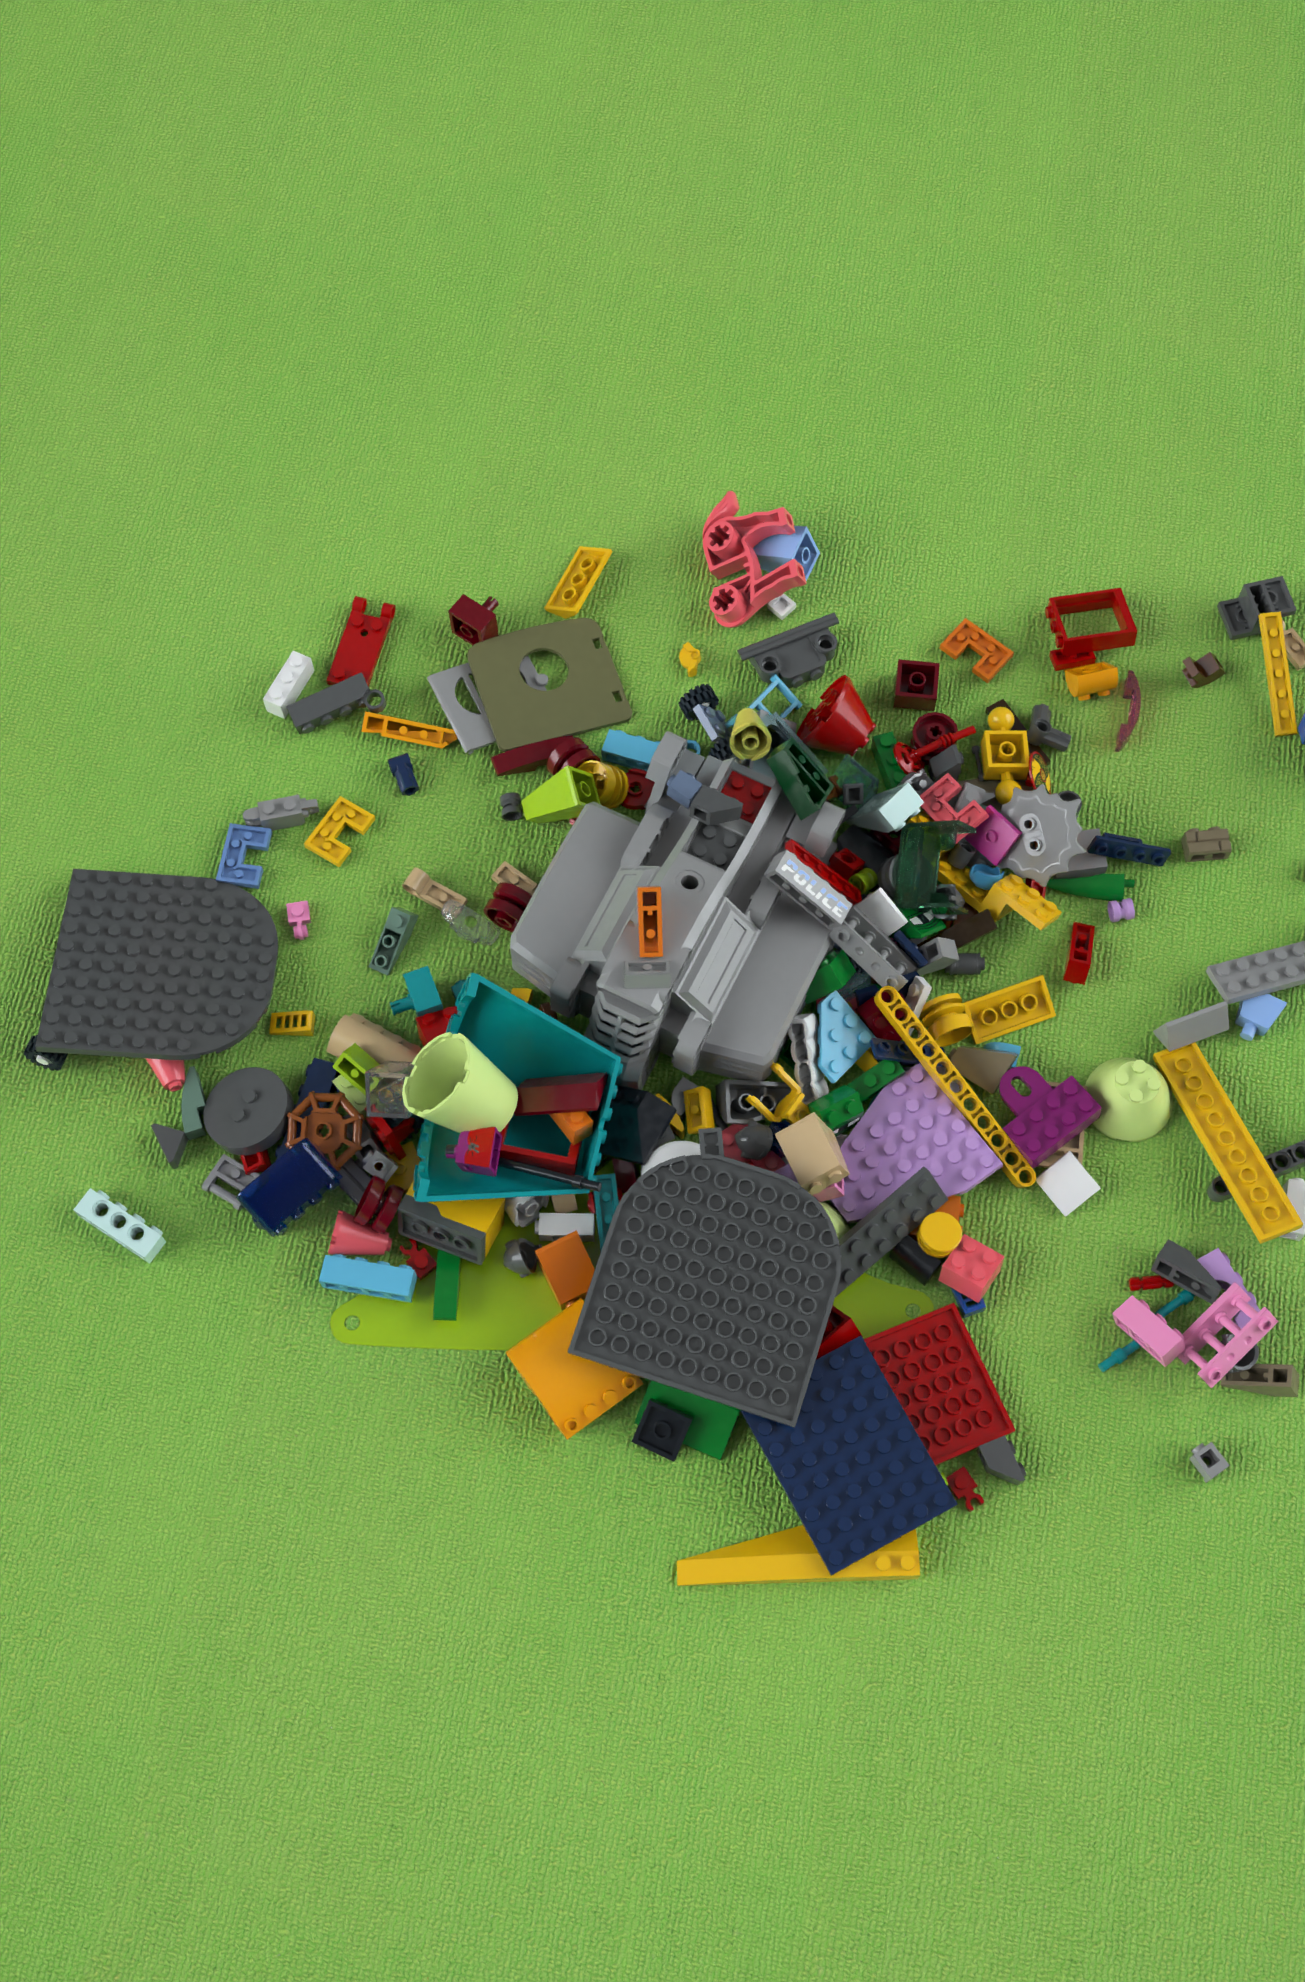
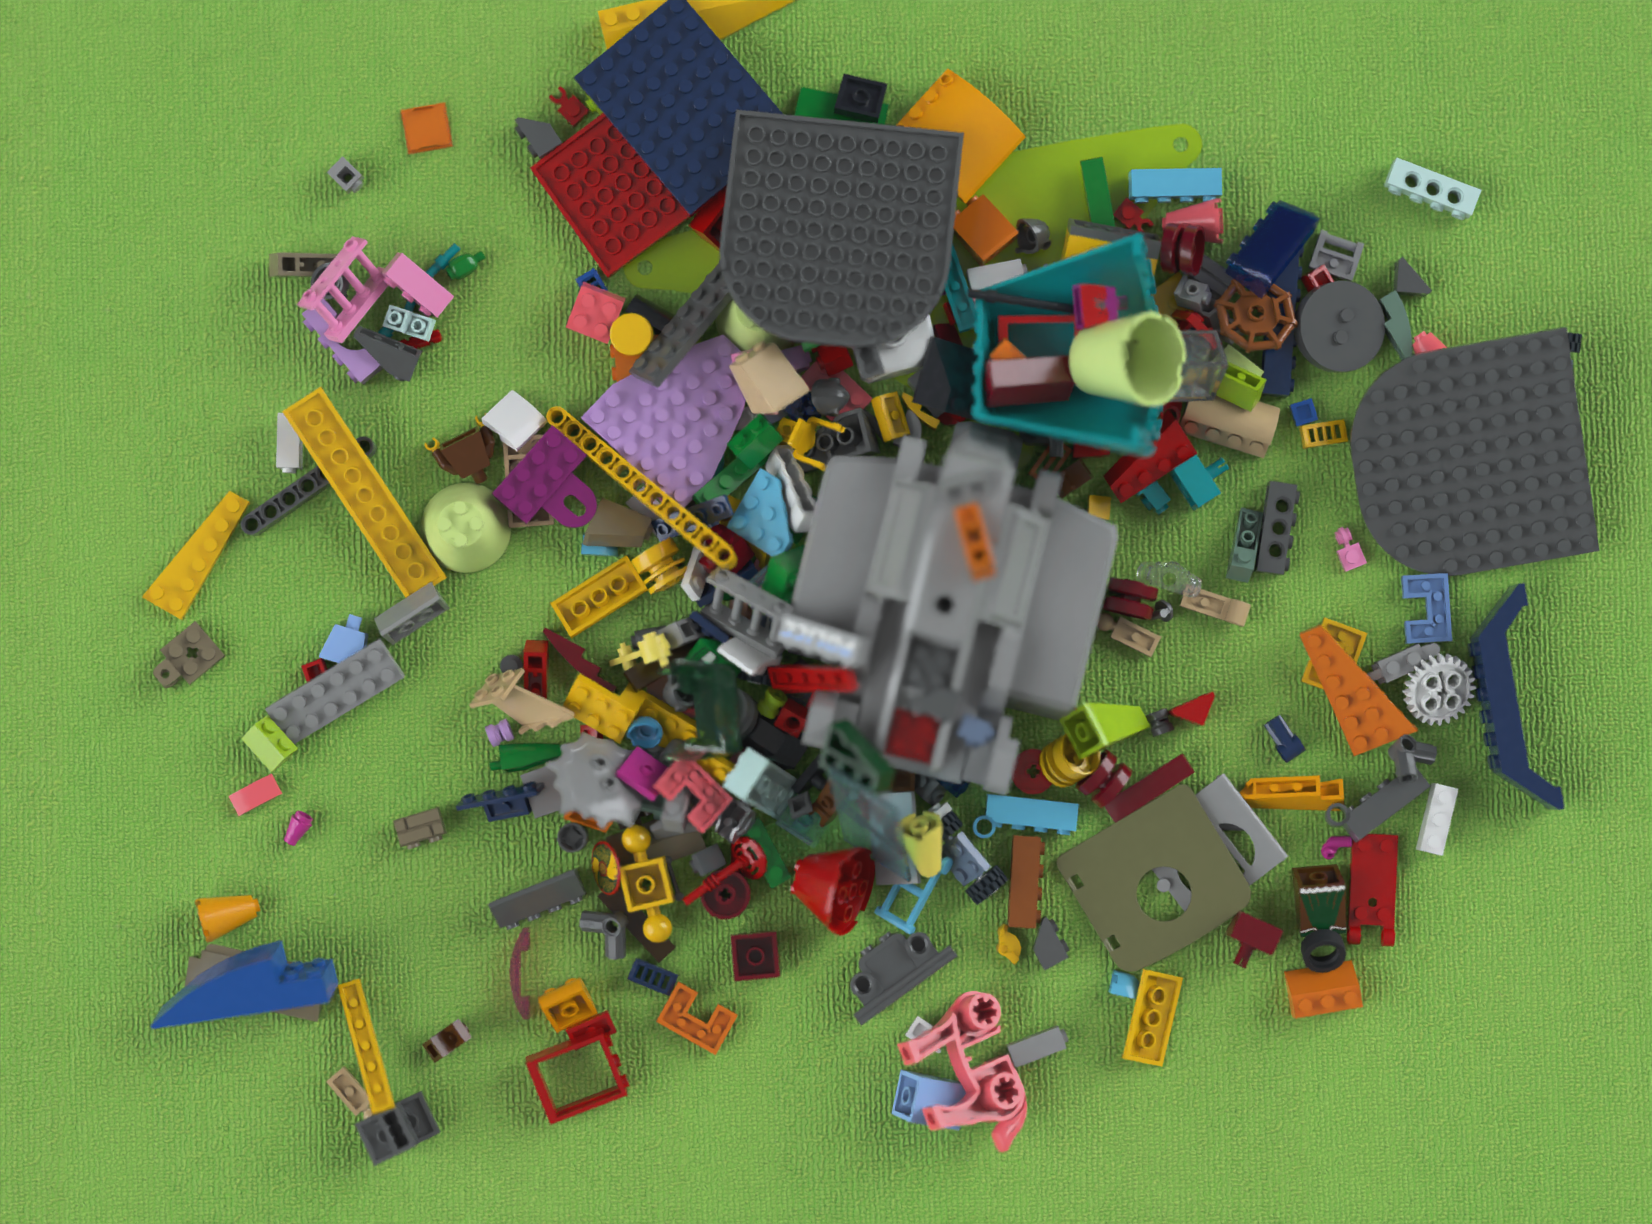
camera: 165 degrees right, 20 degrees up
none -> red brick [301,658,328,682]
none -> light aqua slope [383,305,436,342]
none -> orange piece [401,102,453,154]
none -> reddish brown torso [424,413,495,484]
none -> green plant [445,251,486,281]
none -> tan piece [469,668,575,735]
none -> dark grey slope [488,868,587,930]
none -> dark grey plate [500,655,523,673]
none -> dark red slope [543,628,618,693]
none -> light yellow piece [608,631,672,674]
none -> dark blue slope [627,957,678,996]
none -> light grey brick [1006,1025,1068,1068]
none -> dark orange brick [1007,835,1045,929]
none -> dark grey slope [1033,916,1070,970]
none -> medium azure brick [1108,969,1140,999]
none -> dark grey plate [1150,600,1173,622]
none -> red slope [1168,691,1215,726]
none -> dark grey brick [1254,481,1300,576]
none -> orange slope [1284,960,1363,1019]
none -> blue plate [1289,398,1319,427]
none -> slope [1292,864,1346,937]
none -> orange wing [1299,624,1418,756]
none -> black tyre [1301,929,1346,973]
none -> dark pink arm [1321,836,1352,860]
none -> dark grey piece [1388,735,1437,784]
none -> white gear [1403,653,1476,726]
none -> dark blue slope [1467,583,1565,810]

